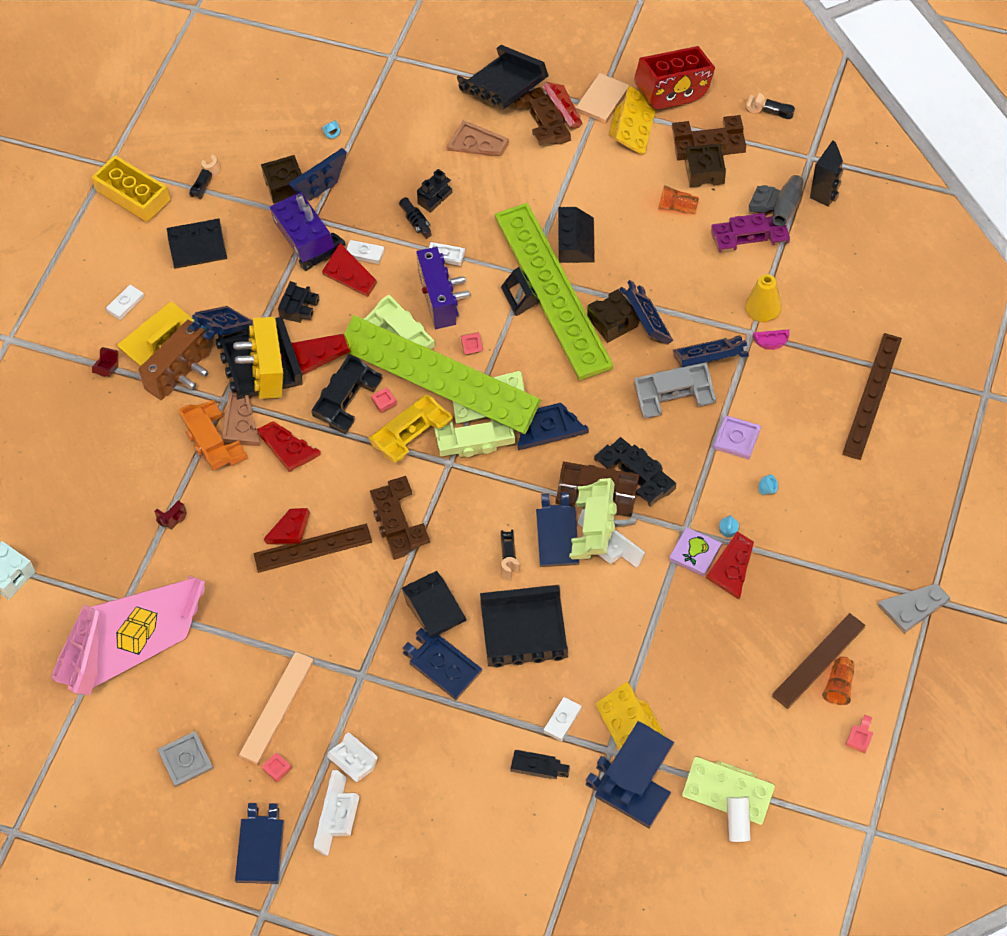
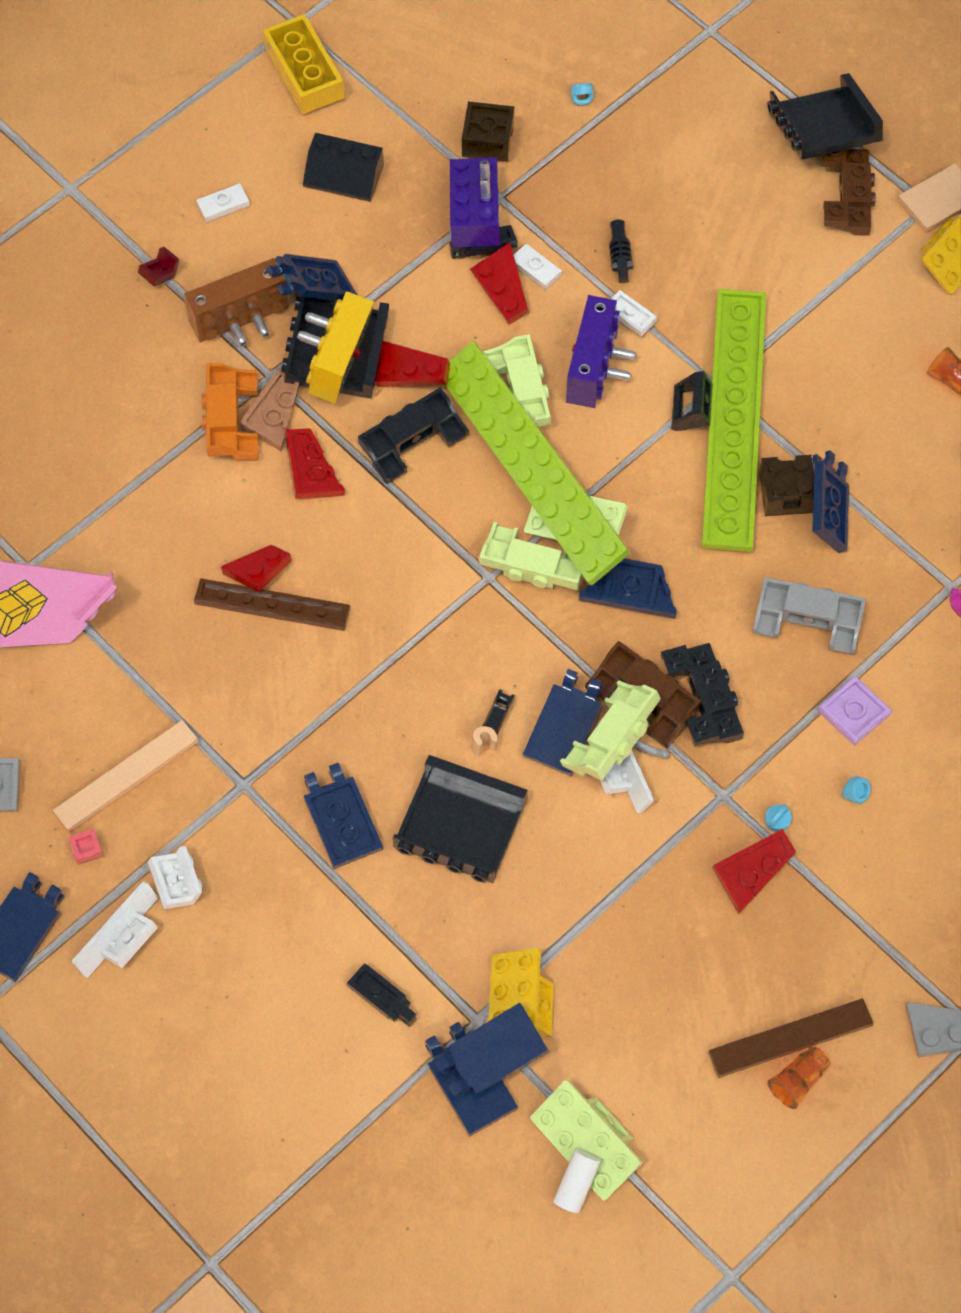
camera: 25 degrees right, 5 degrees up
yellow bracket [117,301,194,367] -> none
dark red bracket [154,501,187,530] -> none
black piece [189,155,221,199] -> none
black hips [278,281,320,323] -> none
dark blue wing [289,148,347,201] -> none
yellow bracket [368,394,453,463] -> none
reddish brown bracket [370,476,430,560] -> none
coral plate [371,388,397,413] -> none
black slope [402,571,467,638] -> none
black hips [417,169,453,213] -> none
nougat wing [447,120,509,156] -> none
coral plate [460,332,483,355] -> none
red wing [543,82,583,128] -> none
white plate [544,697,582,742] -> none
black slope [558,207,595,263] -> none
lavender tile [669,527,722,577] -> none
dark blue tile [673,335,749,367] -> none
coral plate [846,715,873,754] -> none

